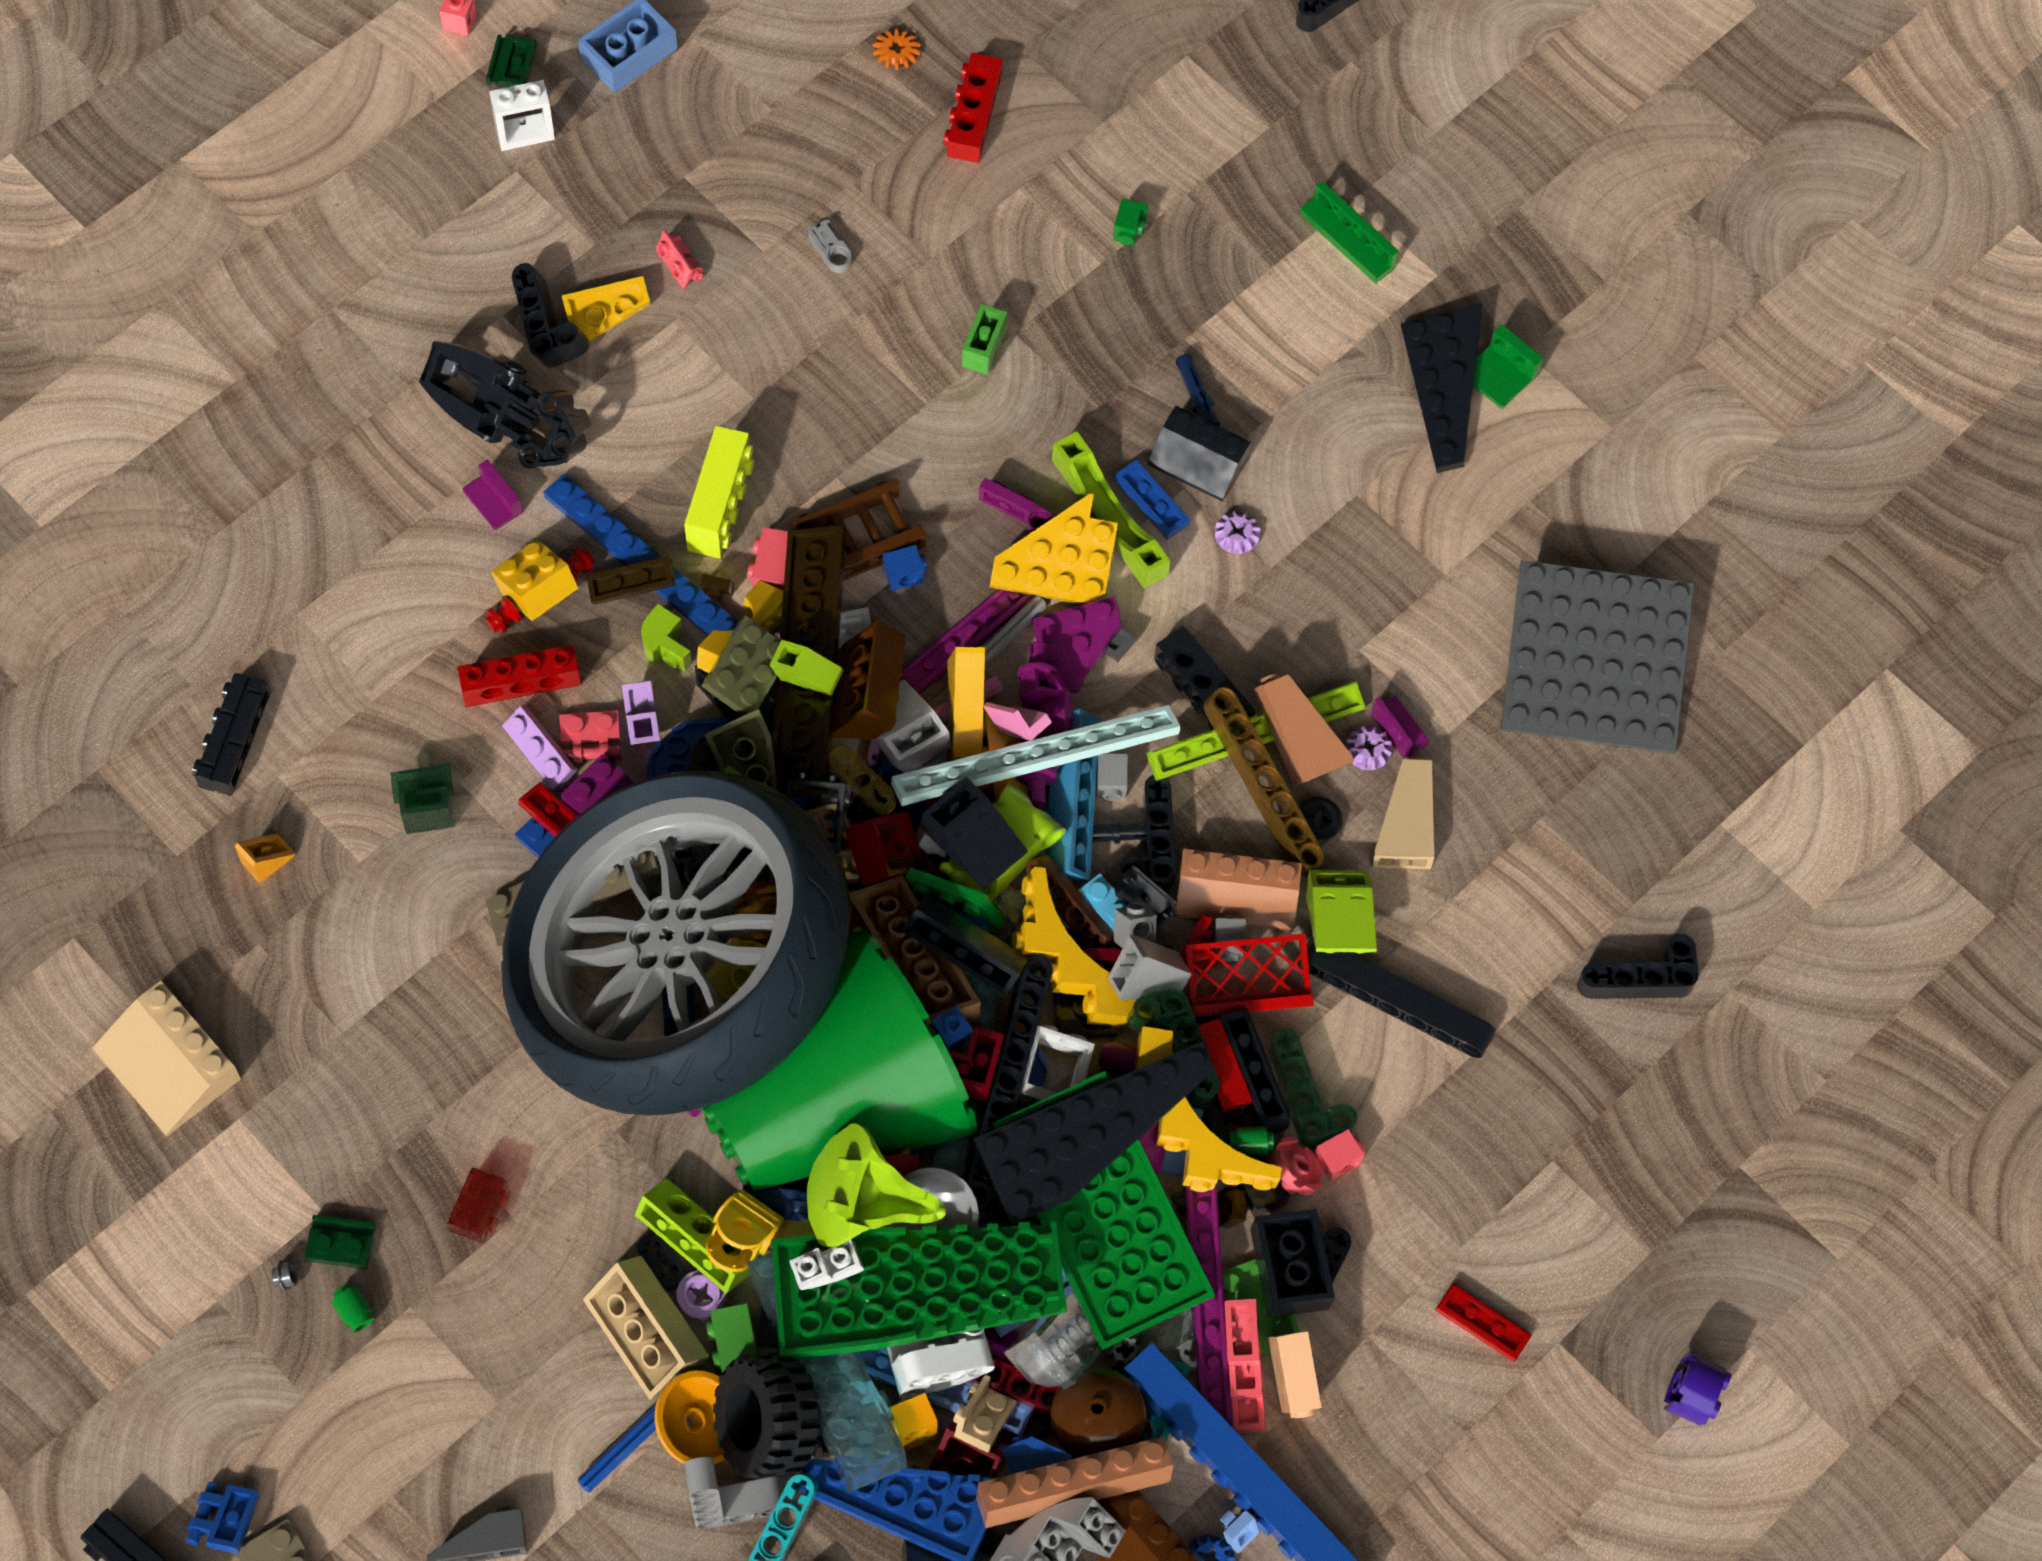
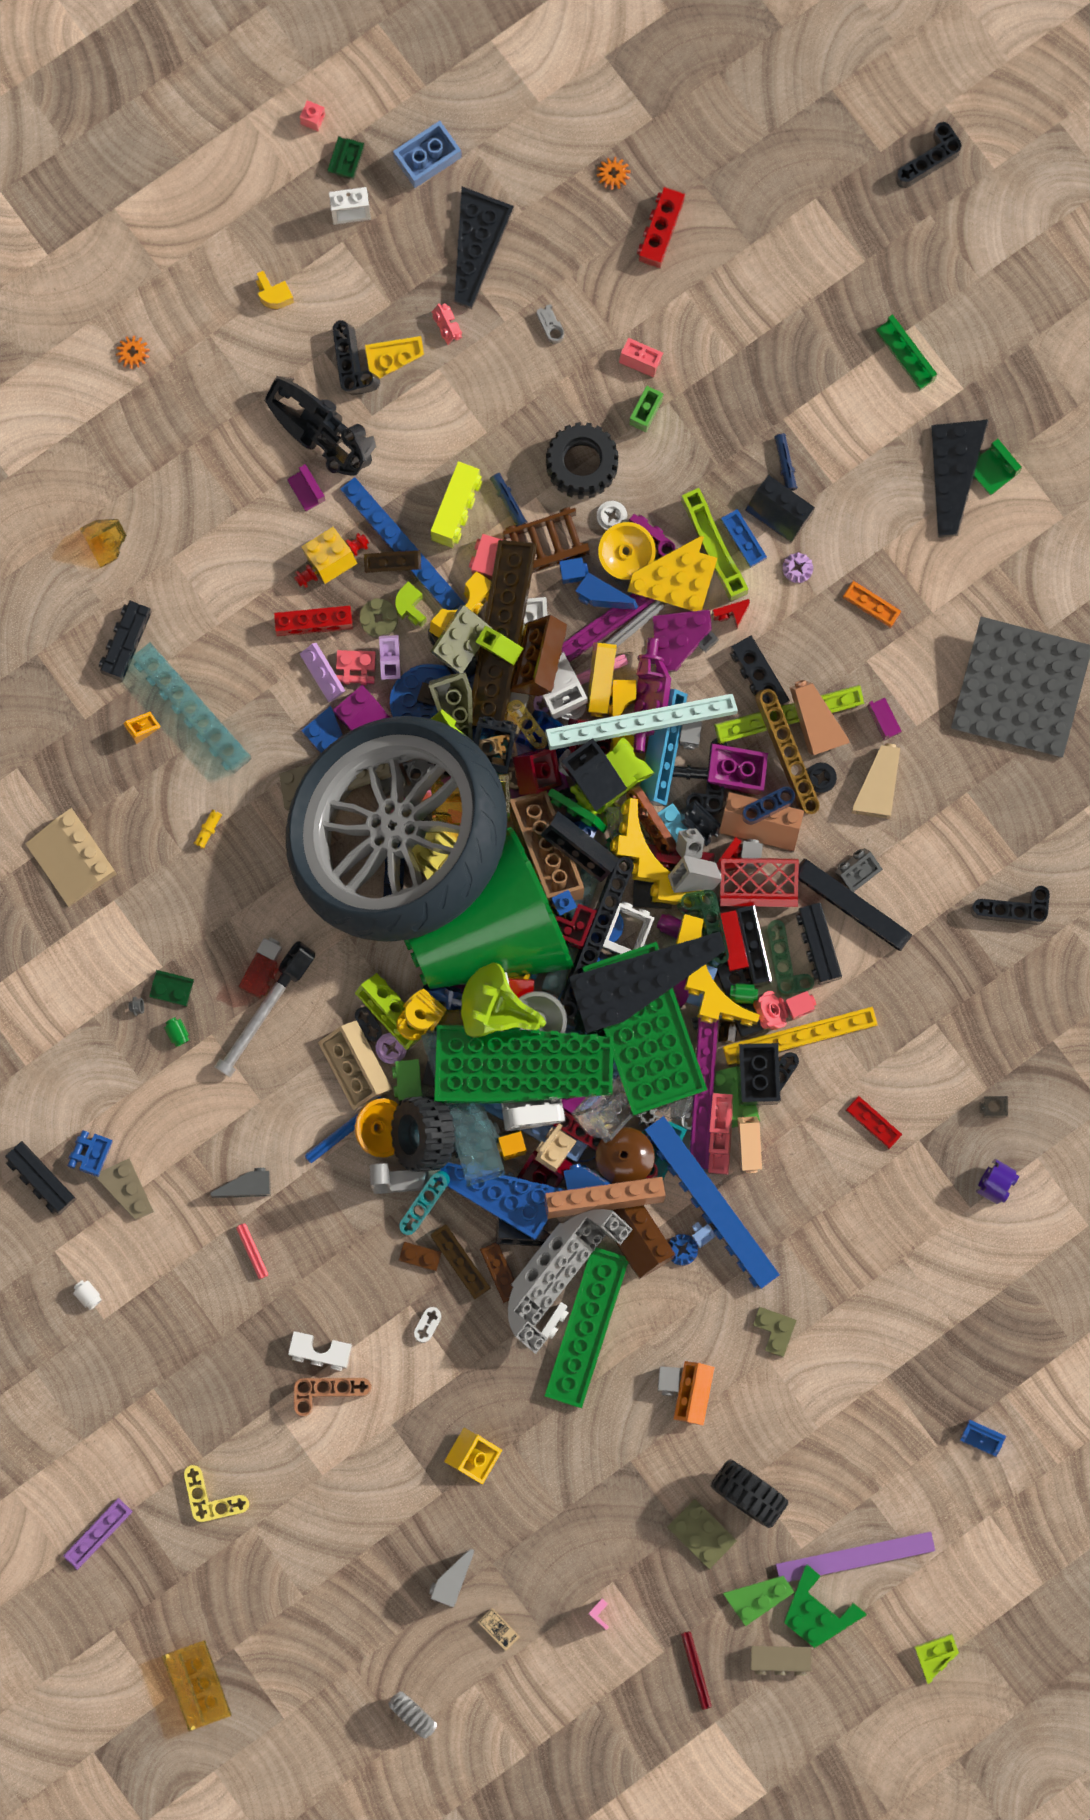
camera: 10 degrees right, 15 degrees up
clear green plate [390,764,454,834] -> none
red tile [518,782,578,837] -> none
dark brown plate [700,574,734,598] -> none
white slope [789,1240,864,1290] -> none
bright pink panel [983,702,1052,741] -> none
green brick [1113,199,1148,246] -> none
lime slope [1306,870,1377,954] -> none
lavender gear [1345,726,1392,770] -> none
none -> clear yellow slope [79,519,127,568]
none -> orange gear [116,336,150,369]
none -> clear light blue brick [133,642,251,774]
none -> yellow pin [194,809,222,849]
none -> piece [214,941,315,1077]
none -> yellow brick [255,270,294,309]
none -> light grey plate [257,938,282,963]
none -> olive plate [360,598,398,638]
none -> black wing [454,186,514,310]
none -> dark blue pin [490,473,527,527]
none -> black tyre [546,422,619,499]
none -> blue slope [576,572,638,610]
none -> white gear [597,501,627,530]
none -> yellow dish [598,522,656,580]
none -> coral hinge [619,338,663,378]
none -> magenta slope [707,744,768,795]
none -> red slope [712,599,750,629]
none -> yellow tile [722,1006,878,1066]
none -> dark blue beam [742,787,795,825]
none -> black brick [795,903,842,985]
none -> dark grey bracket [834,848,883,892]
none -> orange tile [842,581,902,628]
none -> clear smoke brick [979,1096,1008,1118]

